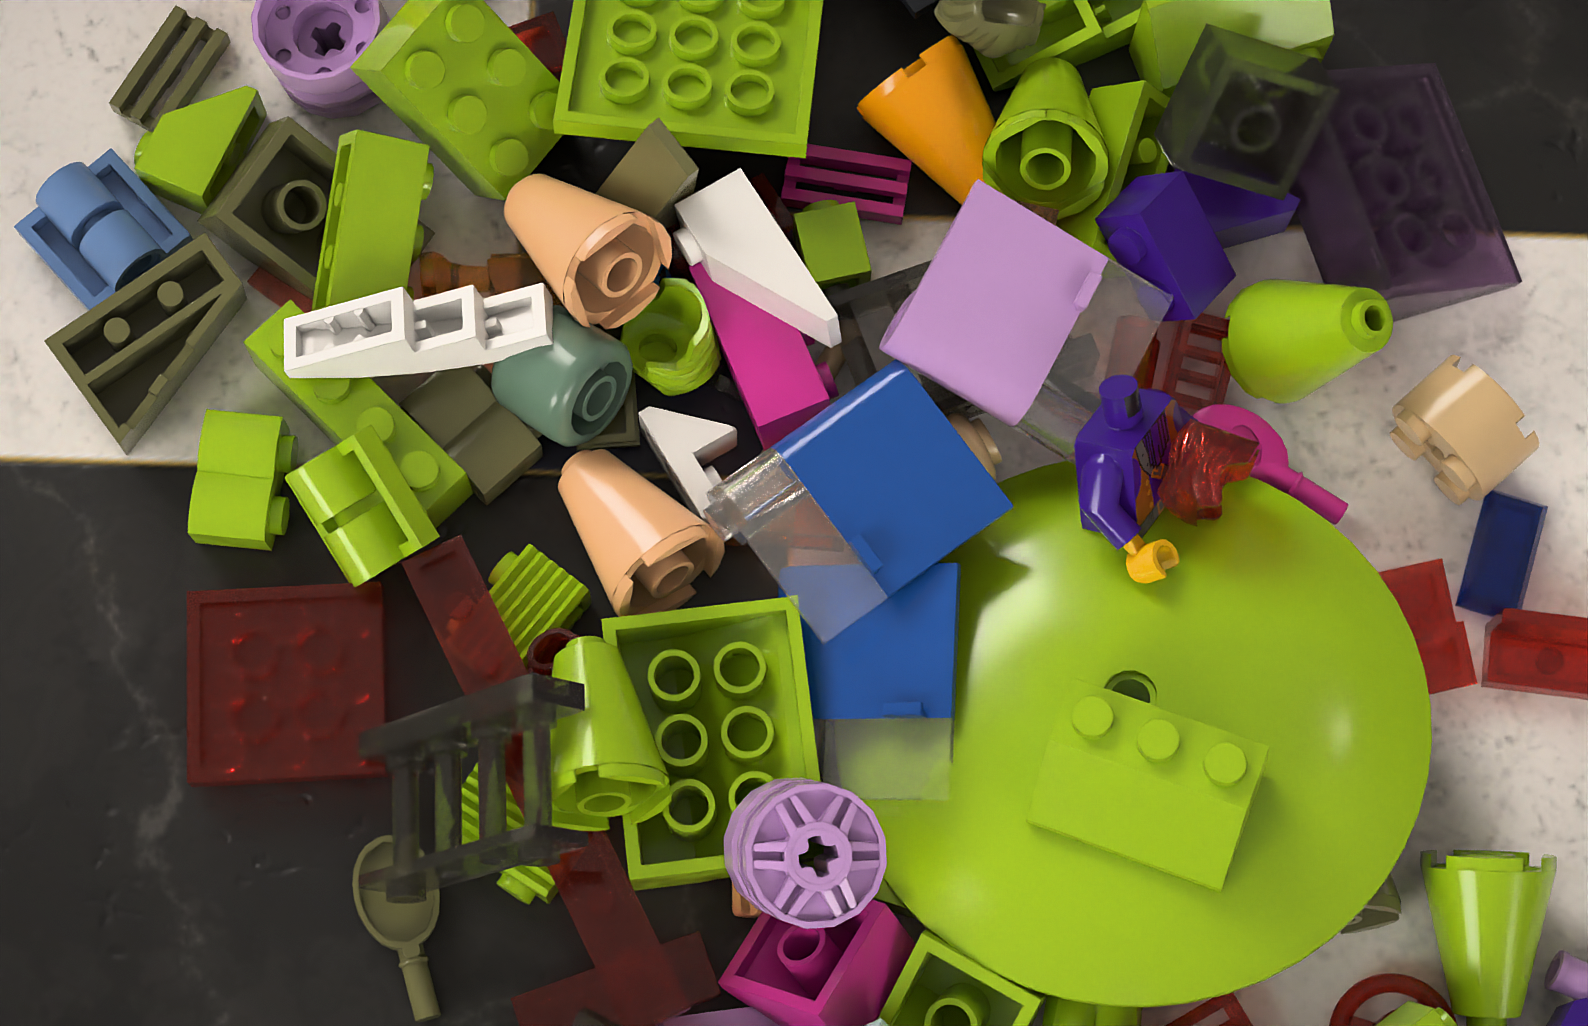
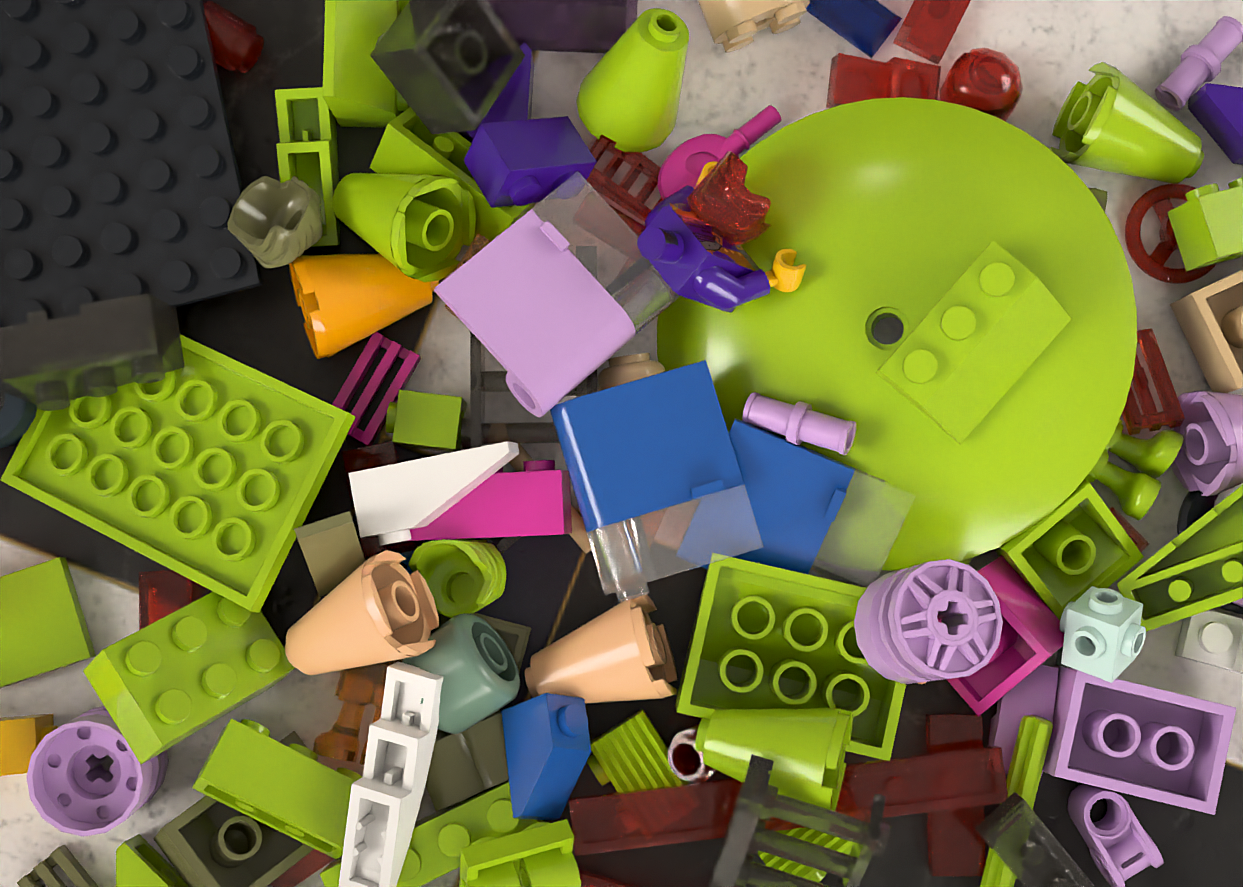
camera: 70 degrees left, 10 degrees up
white slope [638,406,737,529] -> none
none -> blue slope [501,693,591,821]
none -> lavender pin [742,392,857,455]
none -> clear red hair [940,47,1023,122]

